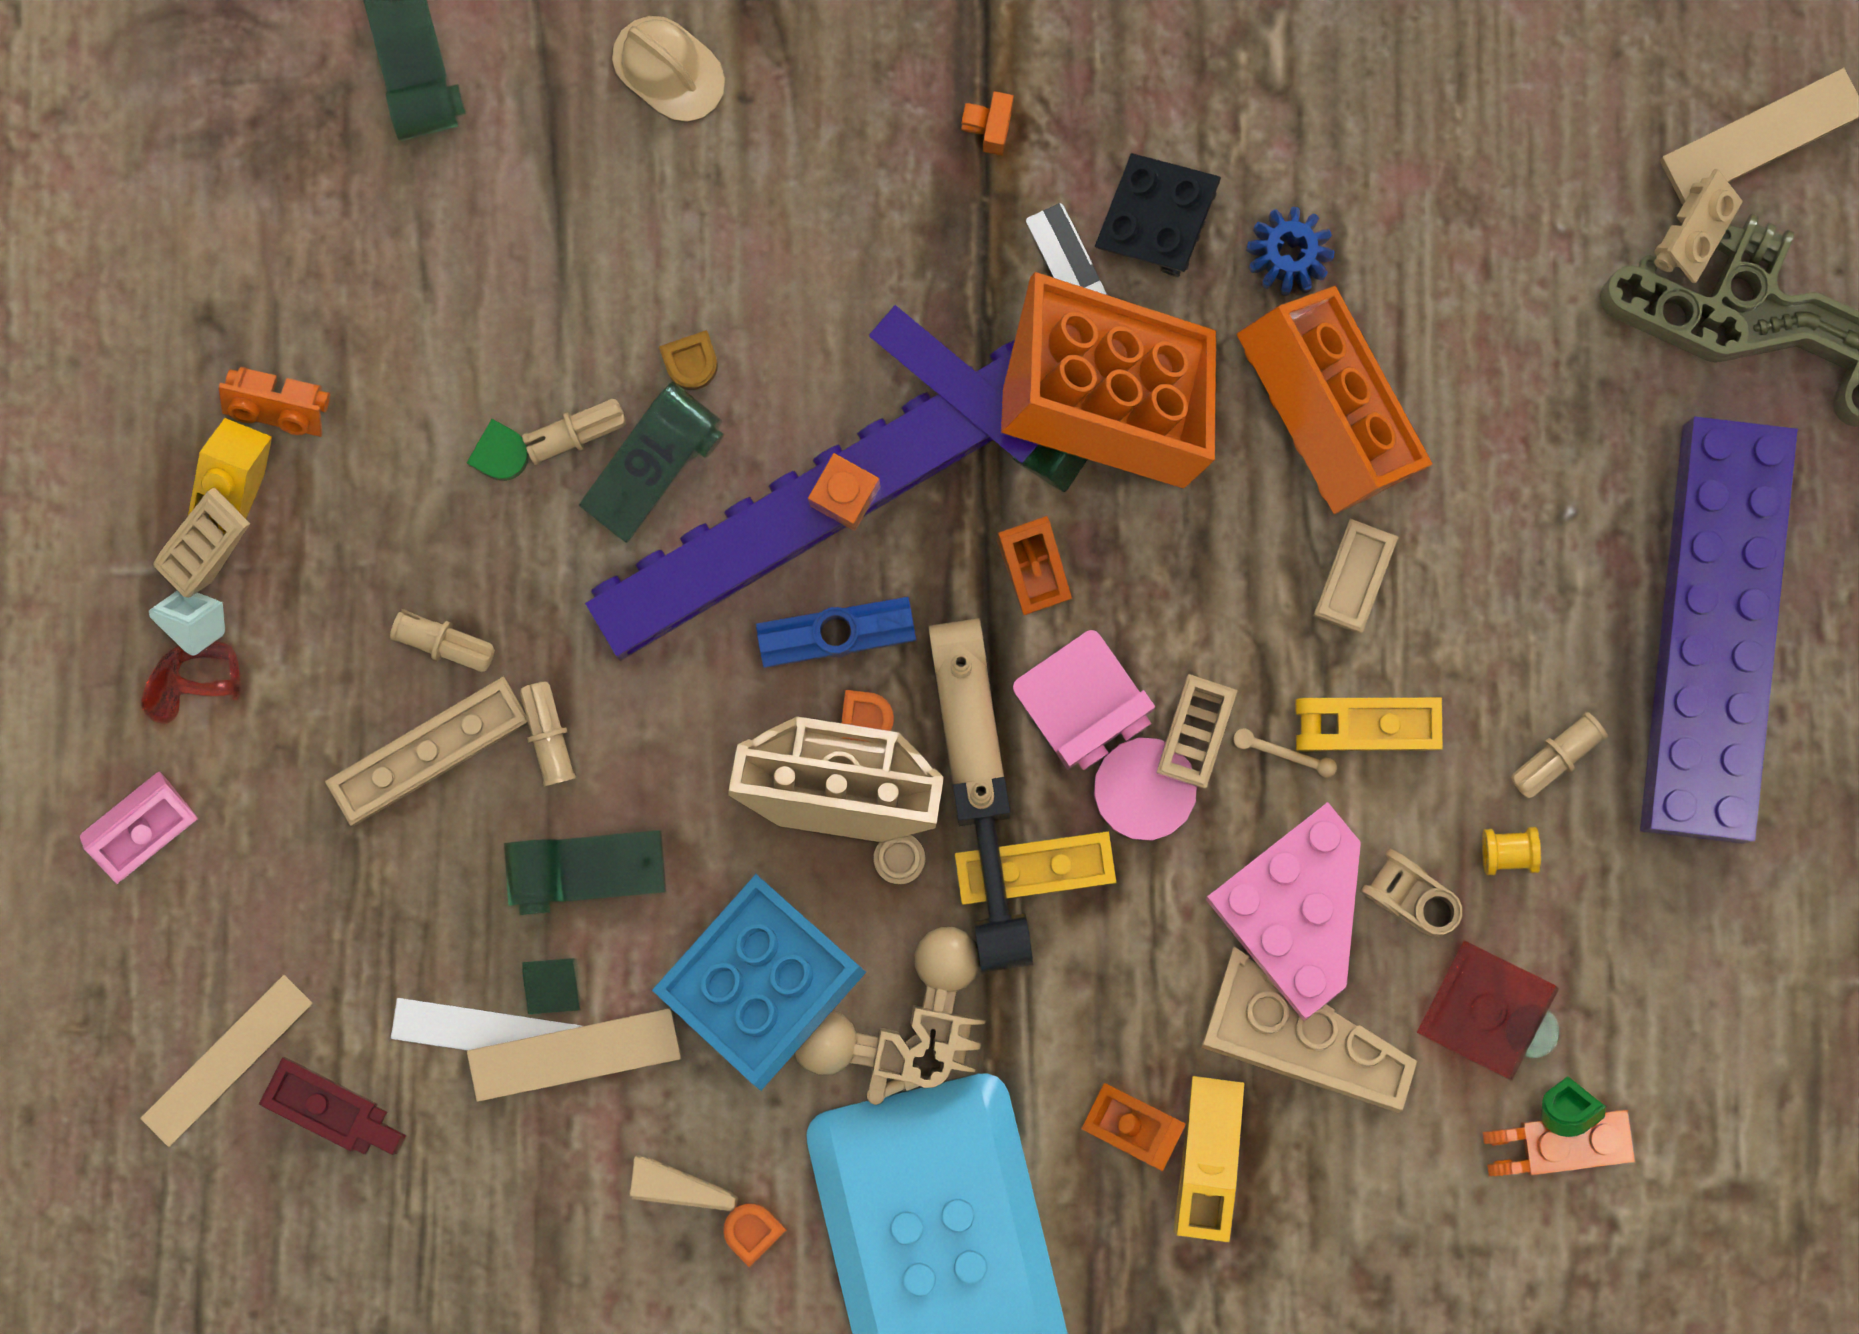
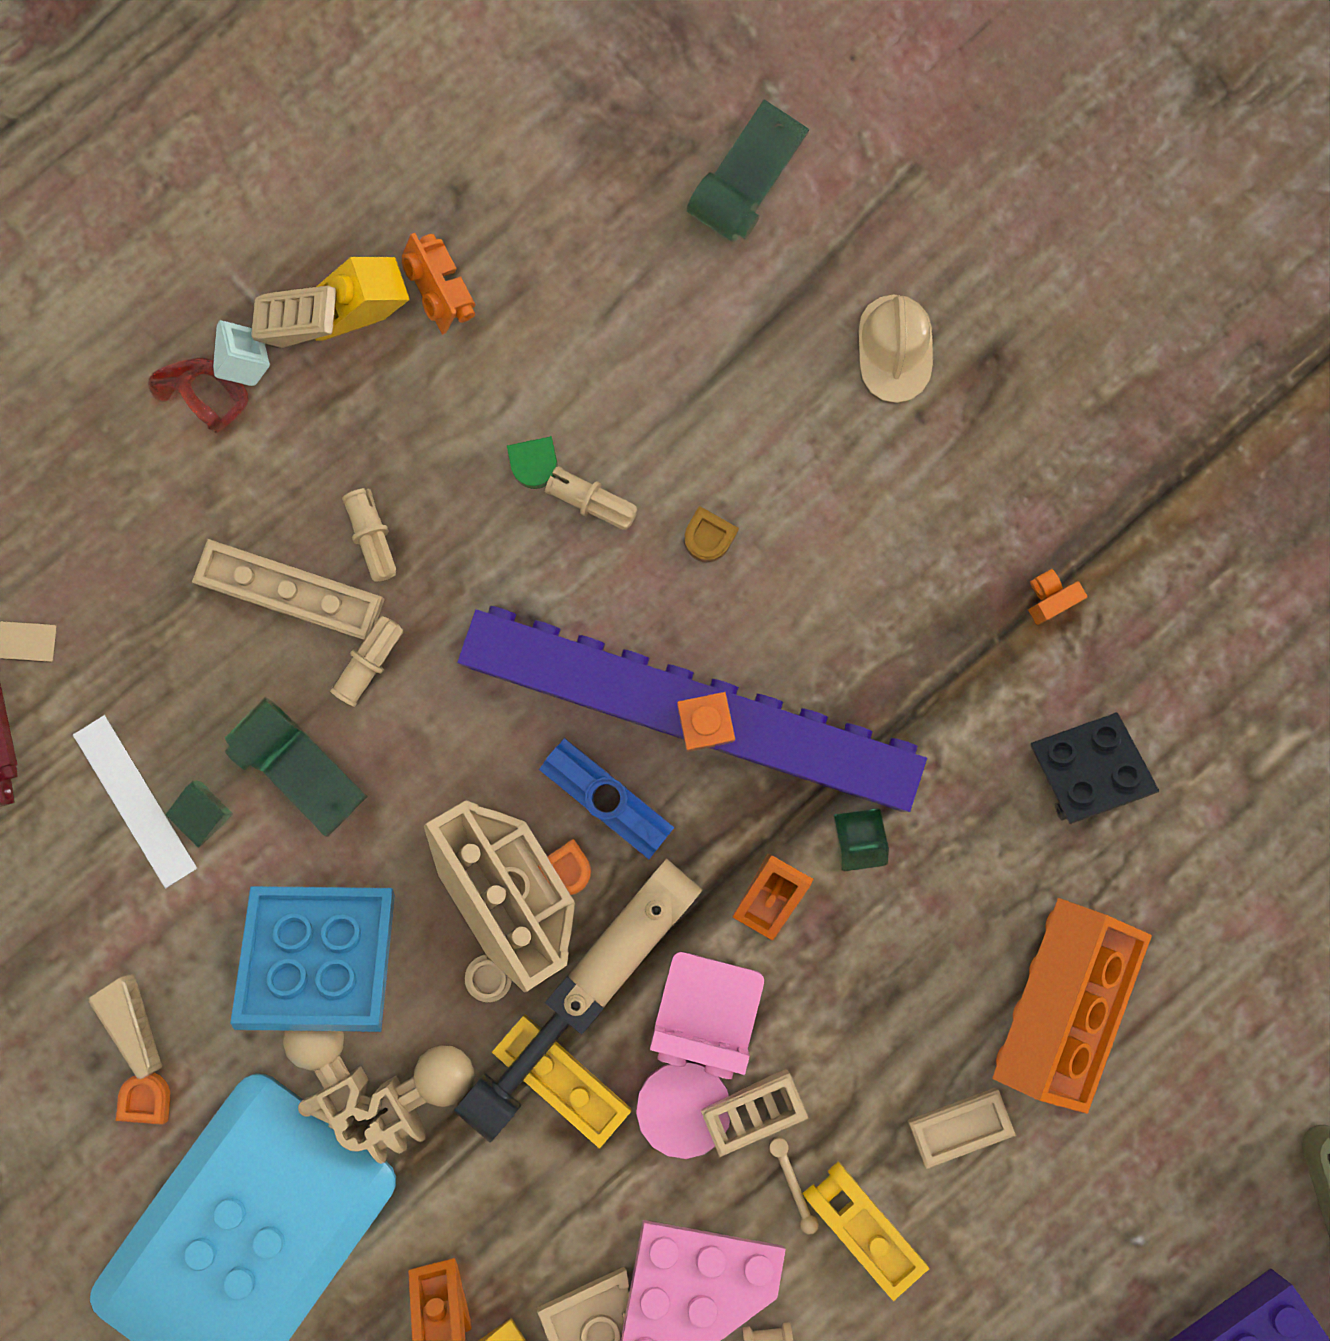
camera: 50 degrees right, 0 degrees up
bright pink slope [80,772,198,884] -> none
tan tile [467,1008,682,1102] -> none
clear green door [579,382,724,543] -> none
dark purple sticker [869,305,1038,463] -> none
orange slope [1001,272,1216,489] -> none
sticker [1026,203,1107,295] -> none
blue gear [1246,207,1335,296] -> none

